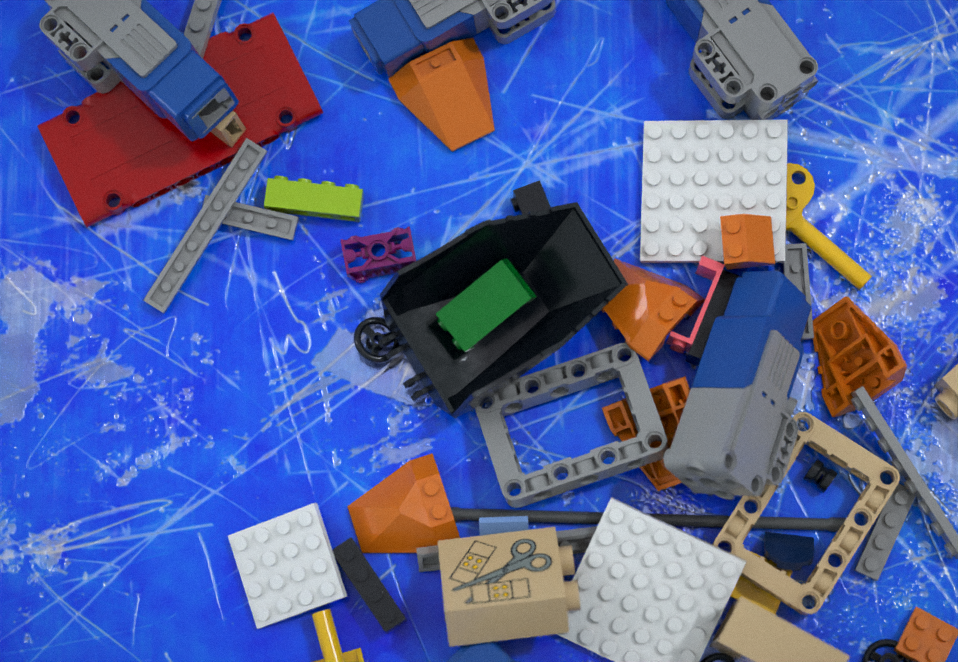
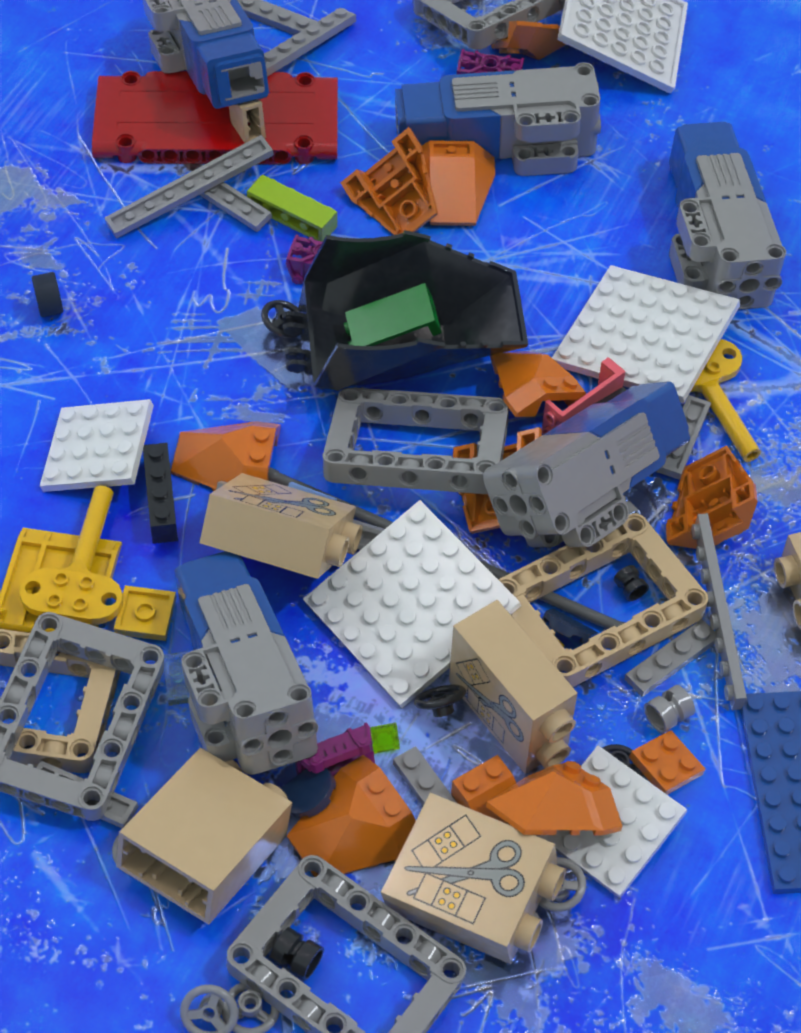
camera: 20 degrees right, 25 degrees down
orange slope [720,214,776,270] -> none
none -> black wheel [32,272,63,317]
none -> orange wedge [340,127,438,235]
none -> light grey wheel [644,685,695,733]

